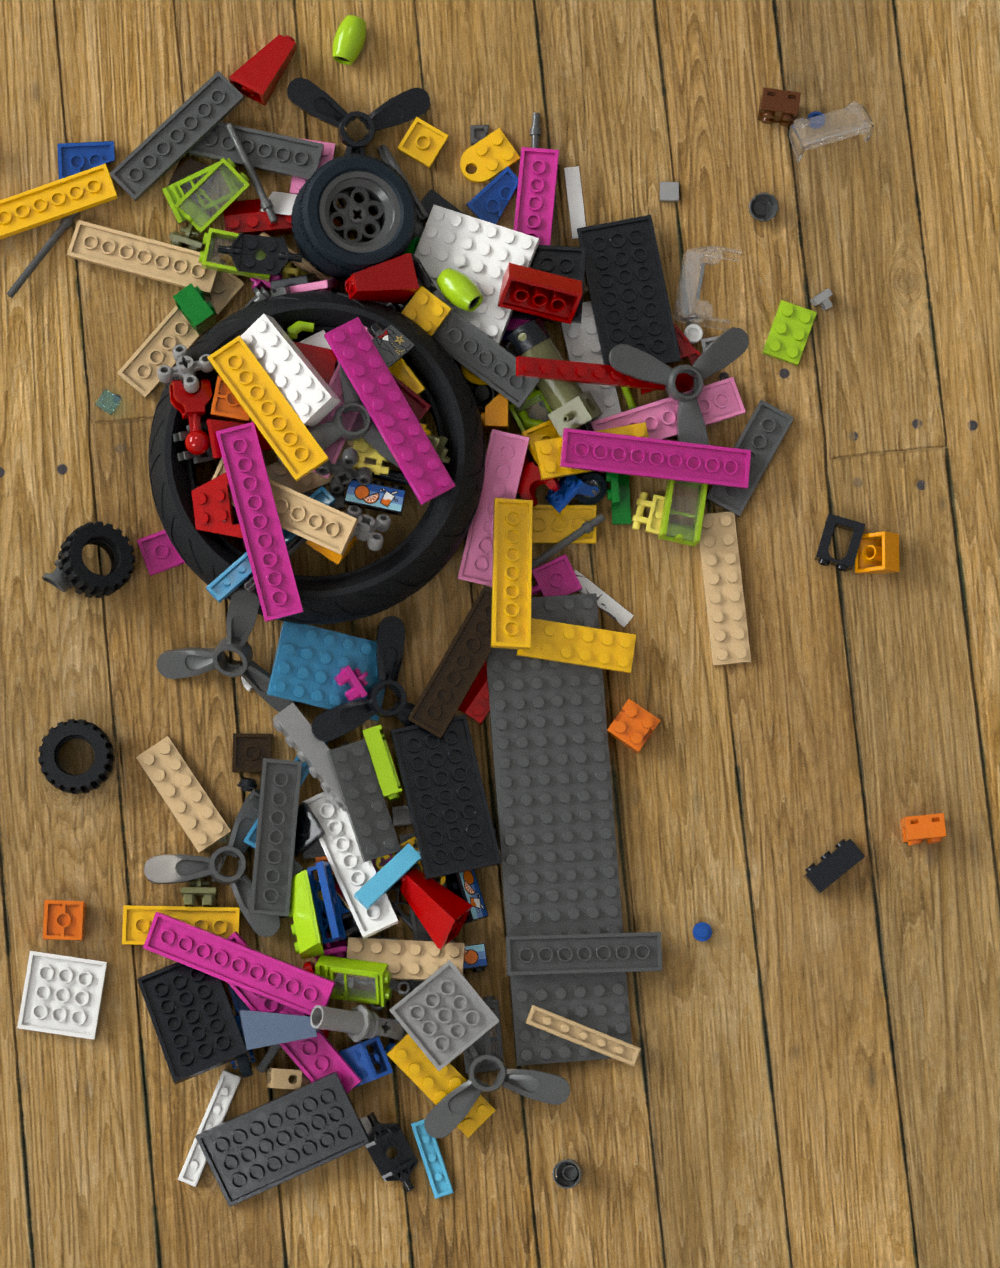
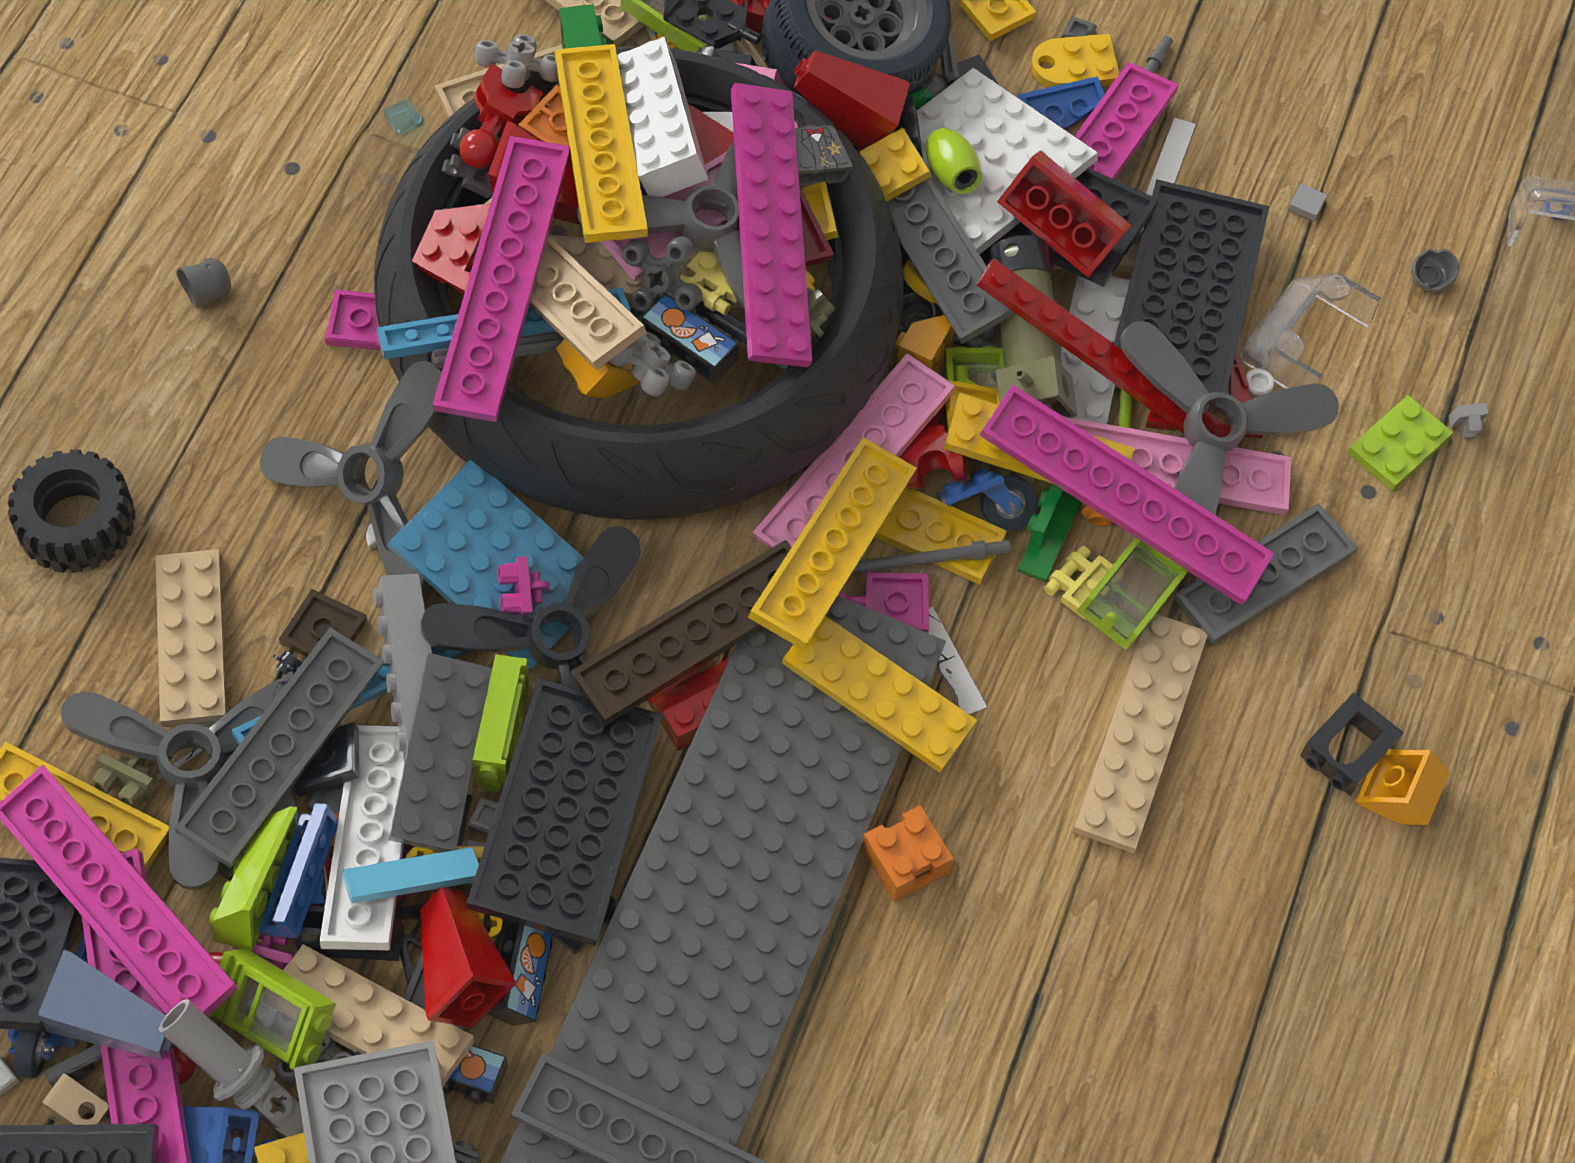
camera: 25 degrees right, 20 degrees down
black tyre [58,521,136,598] -> none
lime arm [287,321,315,340] -> none
reddish brown piece [758,87,801,127] -> none

